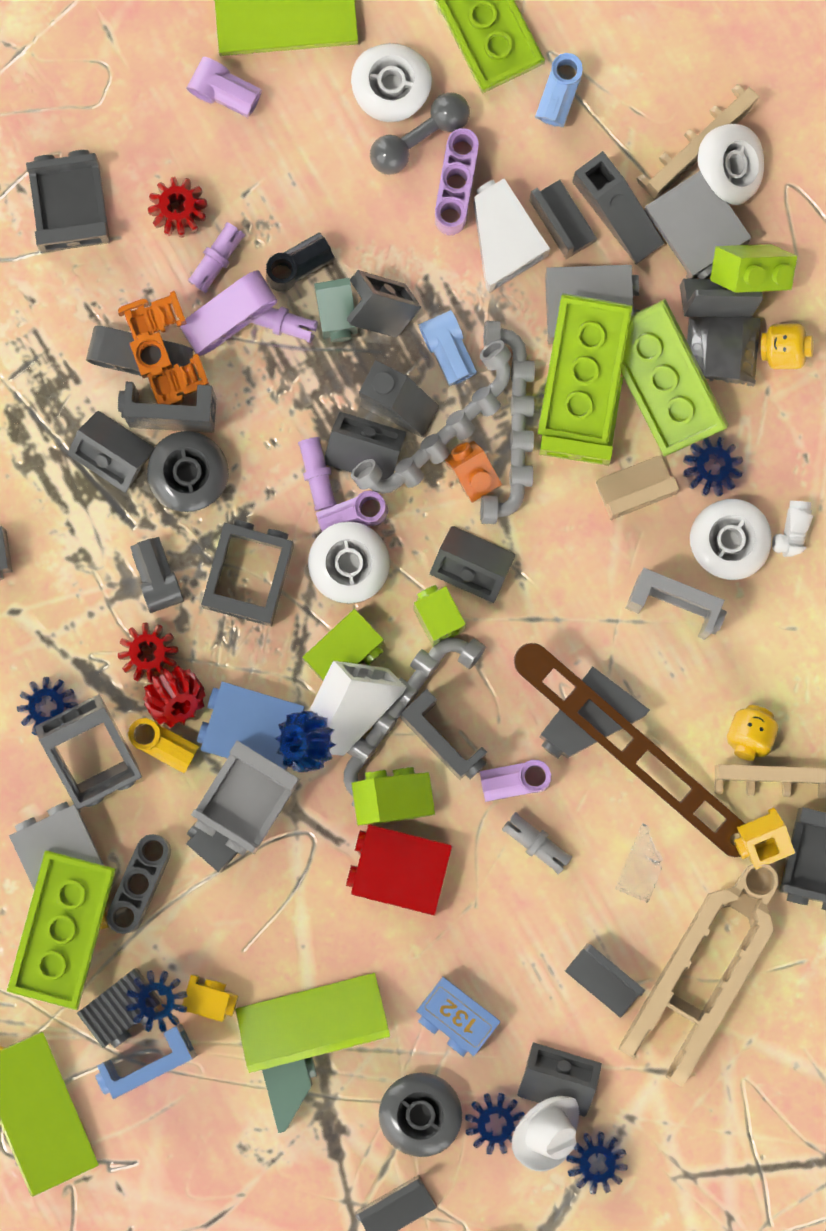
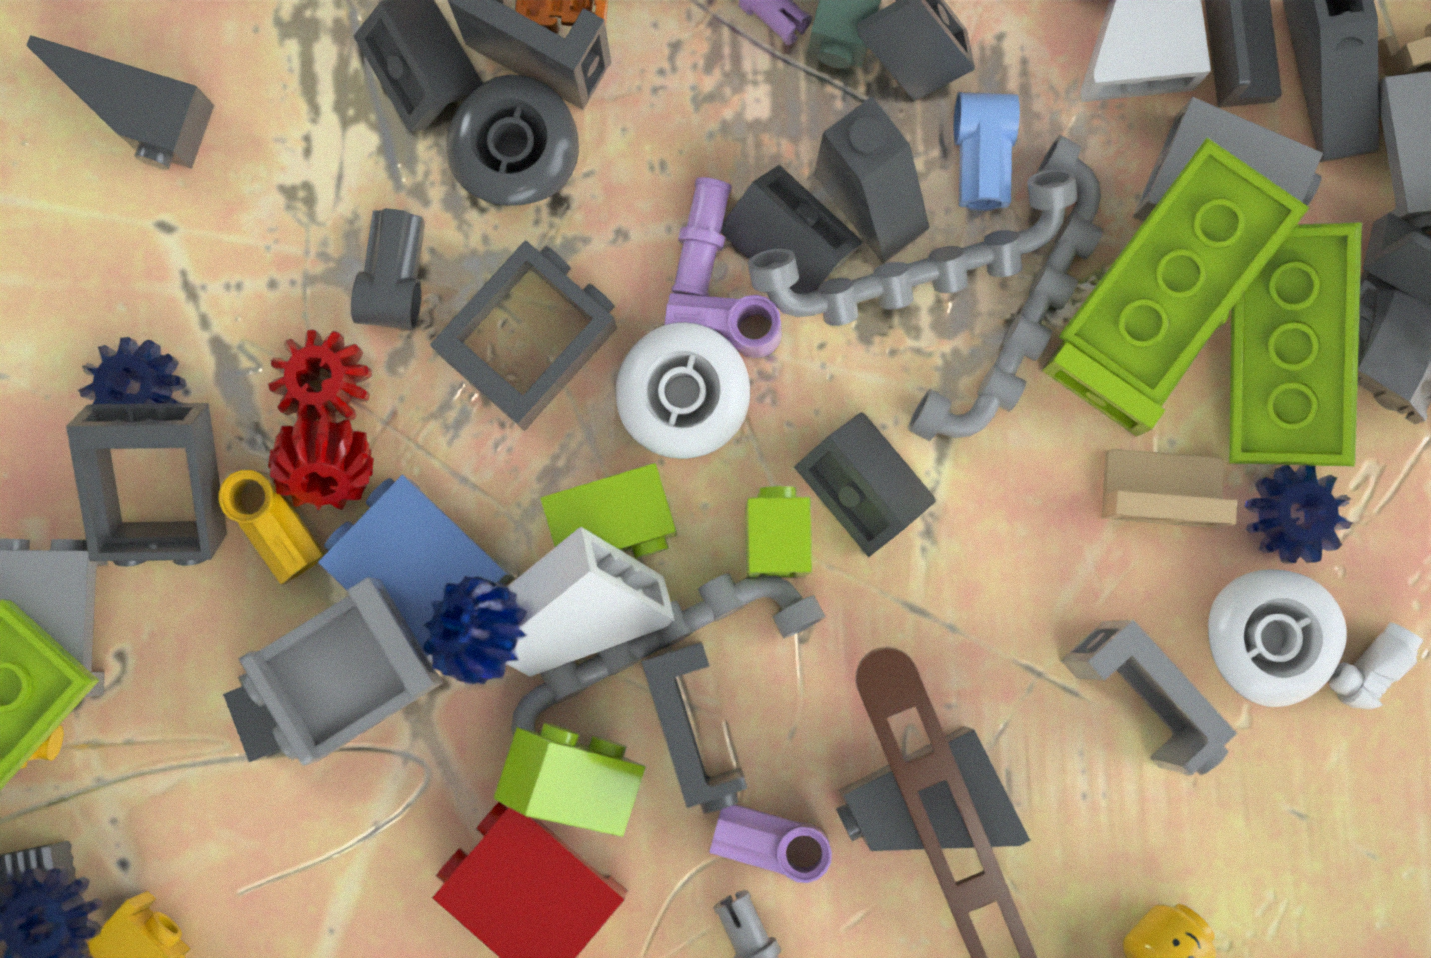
camera: 25 degrees right, 0 degrees up
dark grey beam [107,834,171,934] -> none
orange bracket [445,441,502,503] -> none

